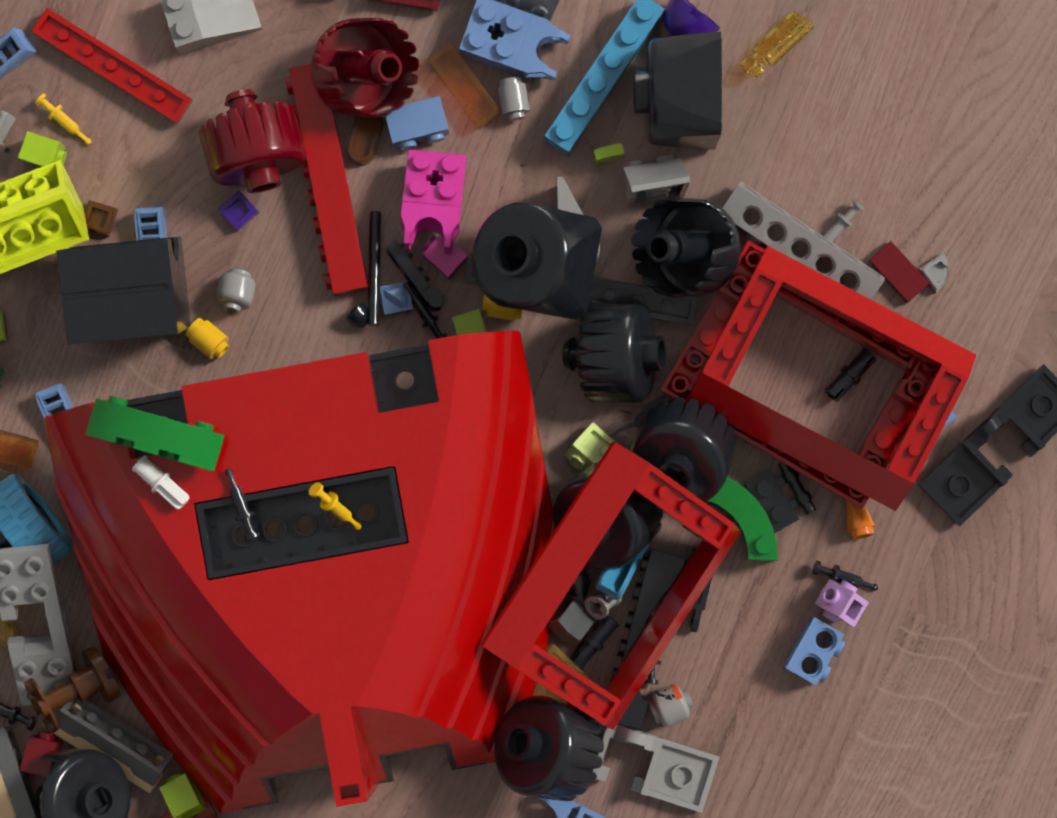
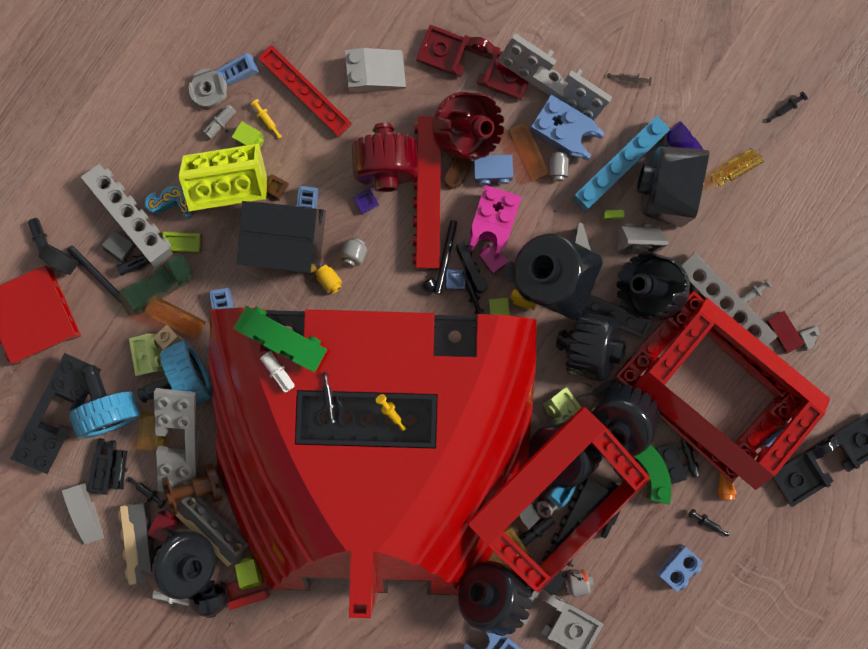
camera: 15 degrees right, 0 degrees up
lavender brick [815,579,869,627] -> none
black pin [824,348,877,402] -> none

